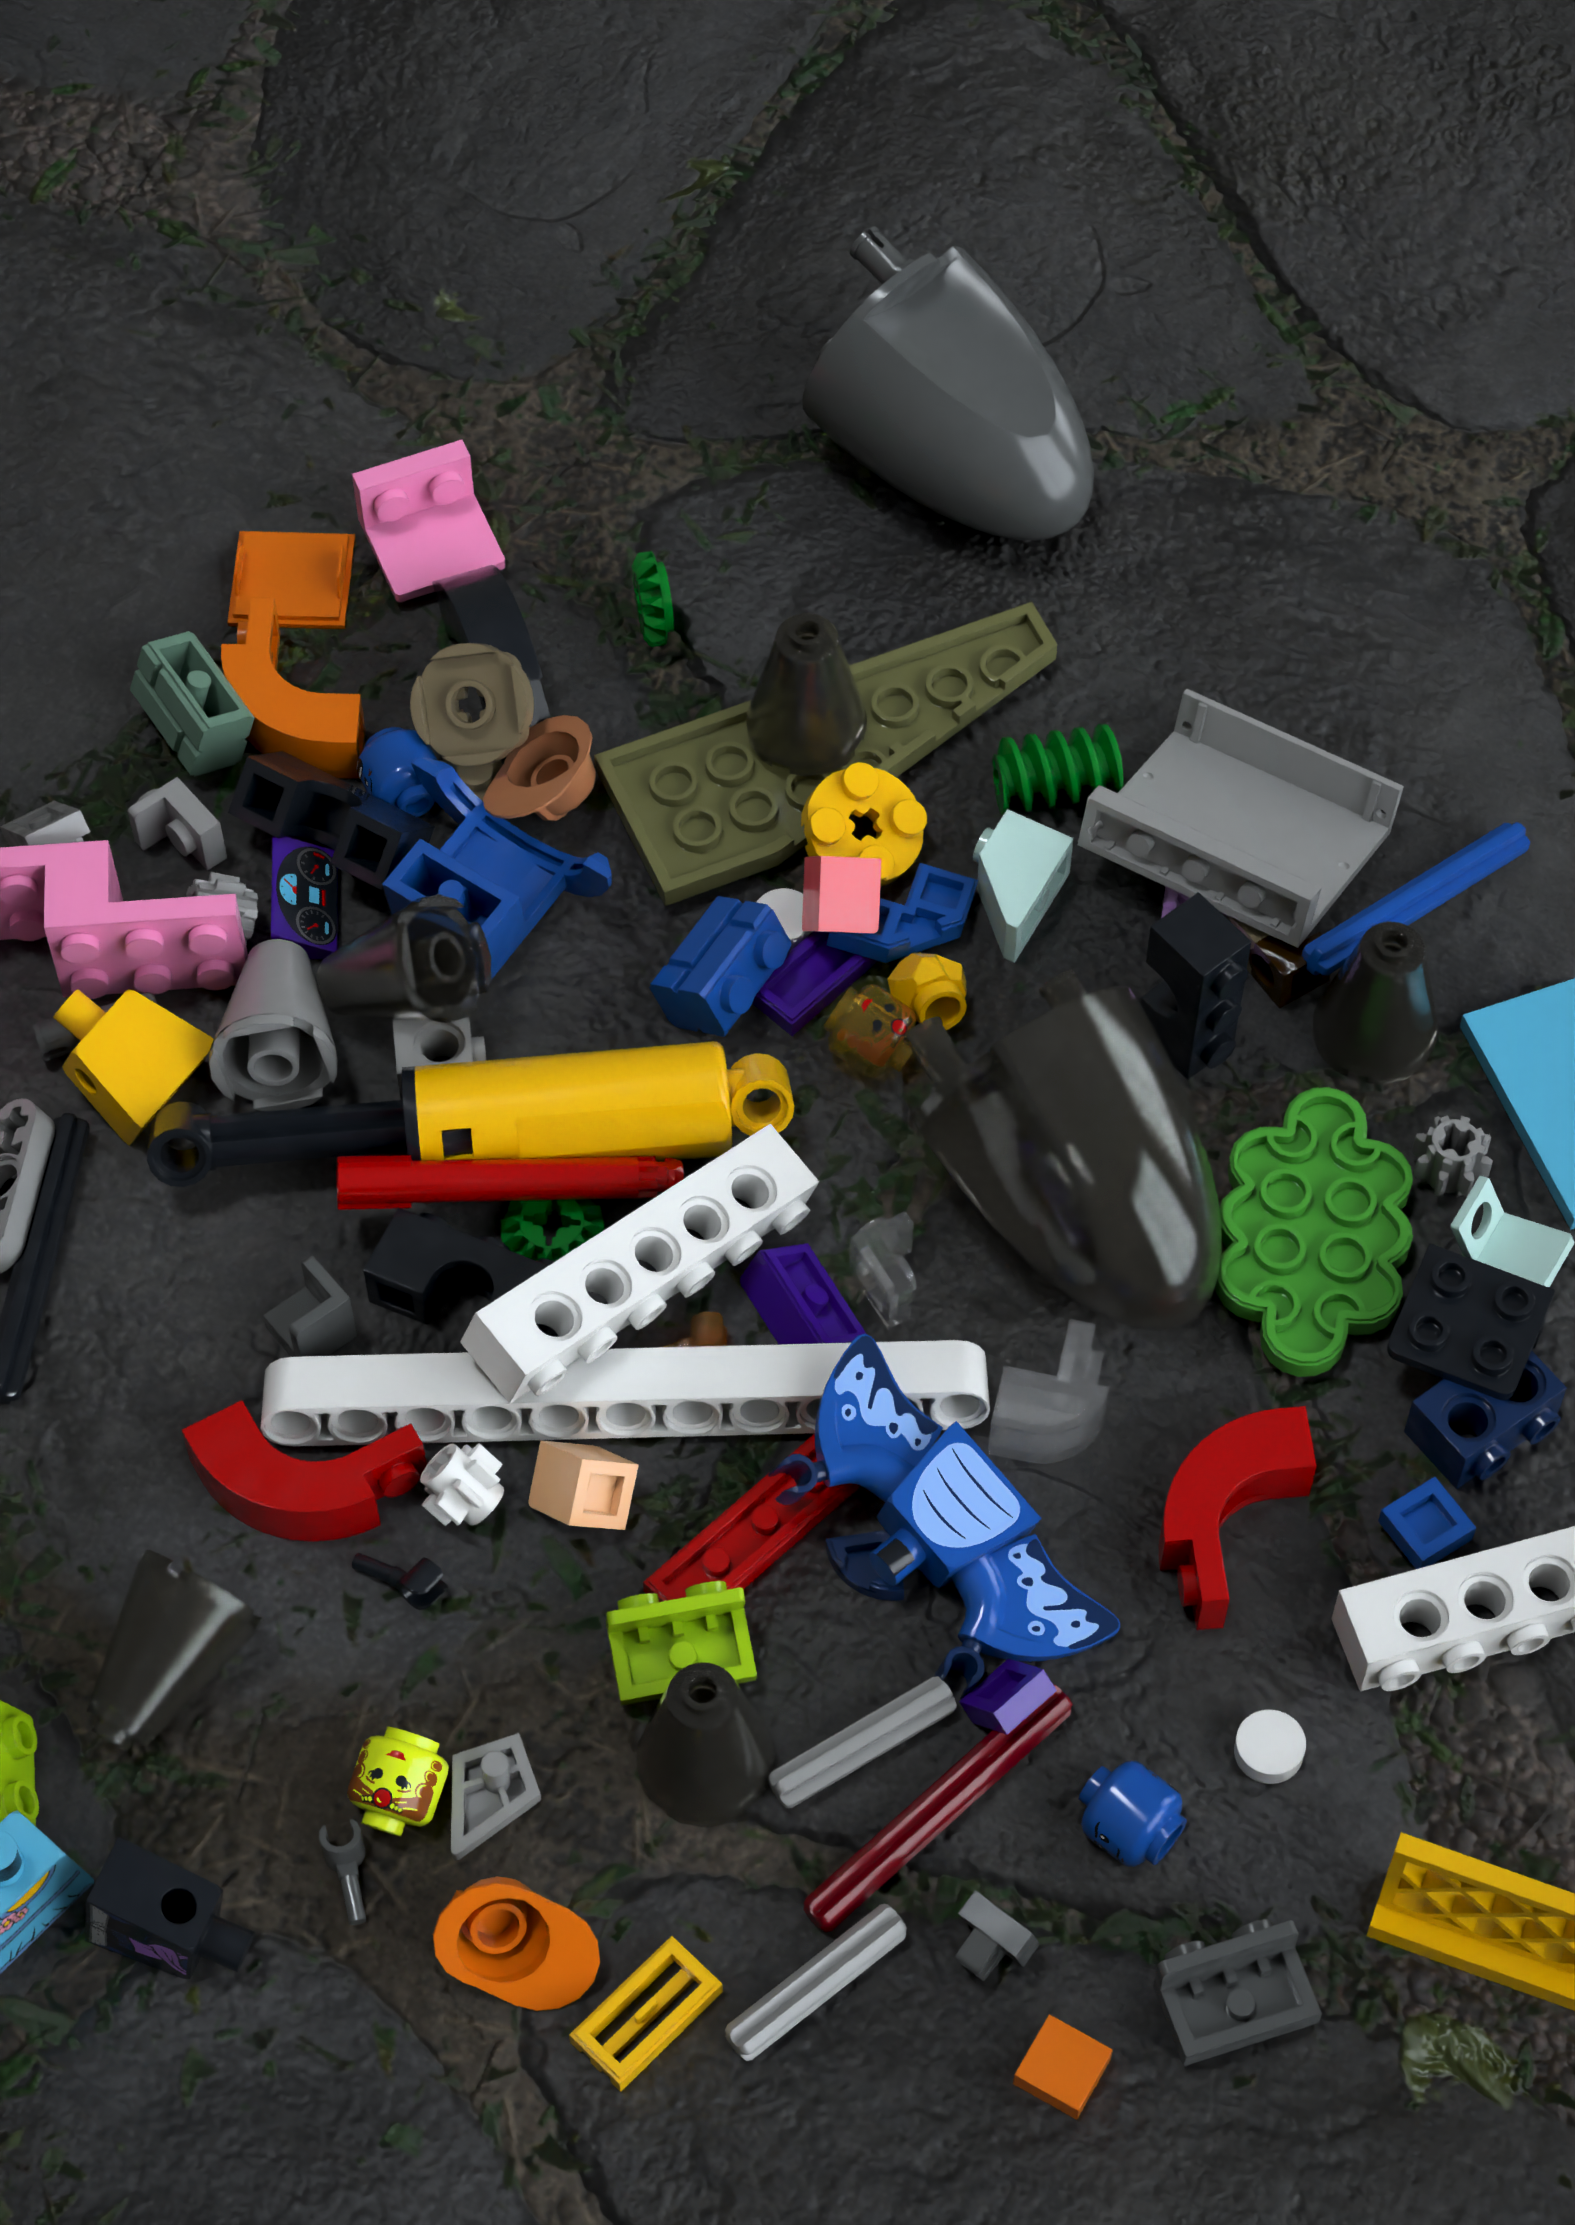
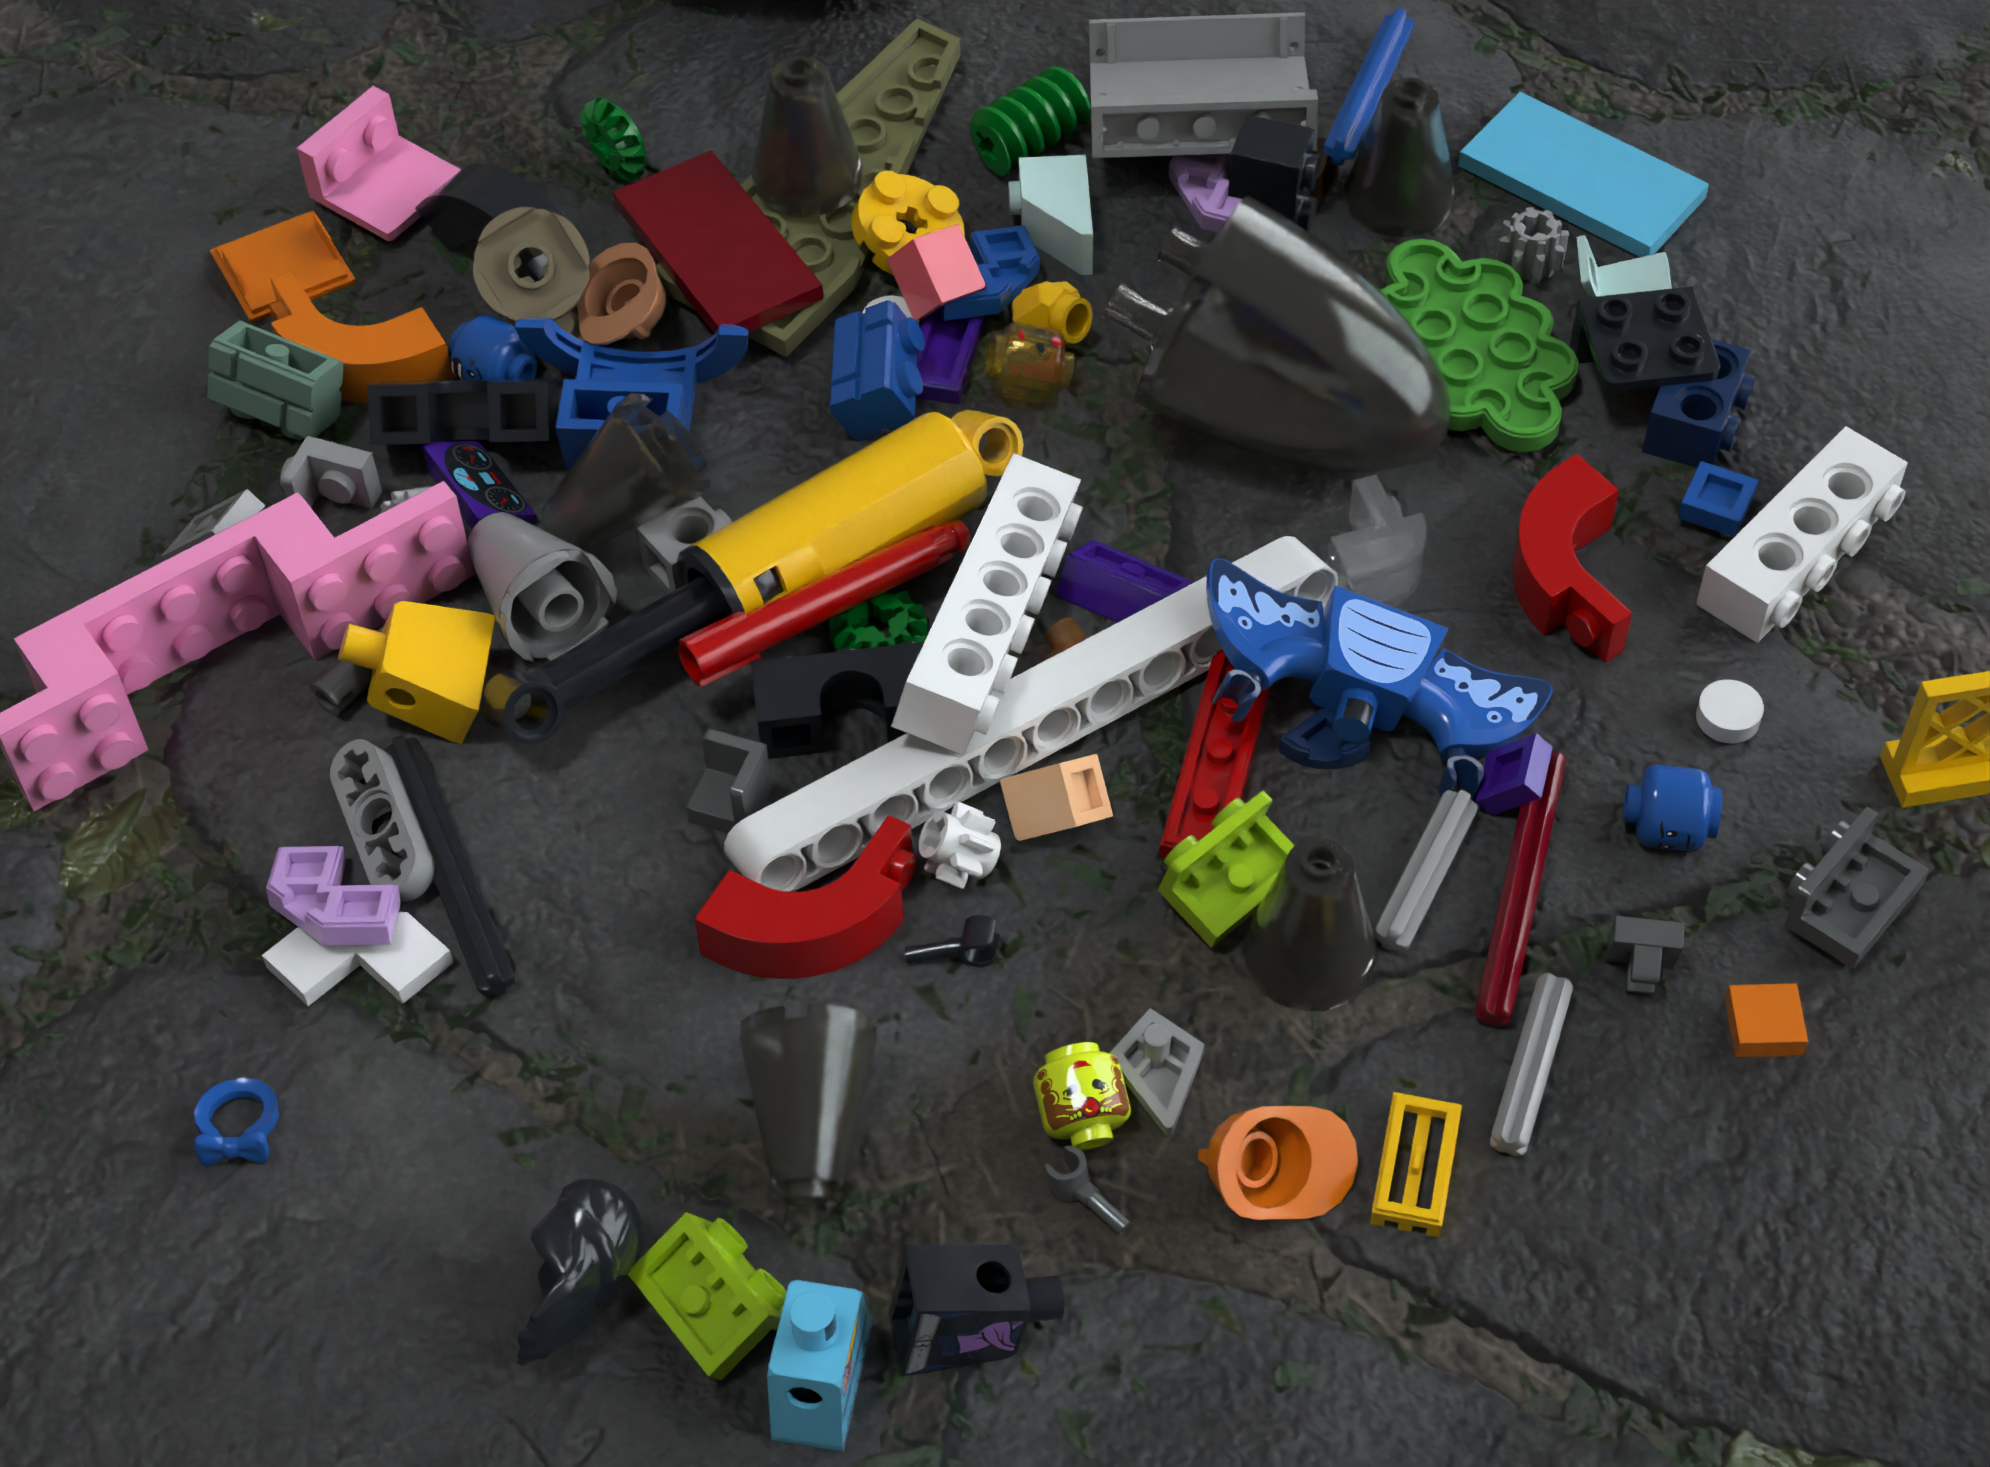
camera: 30 degrees left, 5 degrees down
clear bracket [849,1212,916,1329] -> none
none -> dark red tile [613,150,824,333]

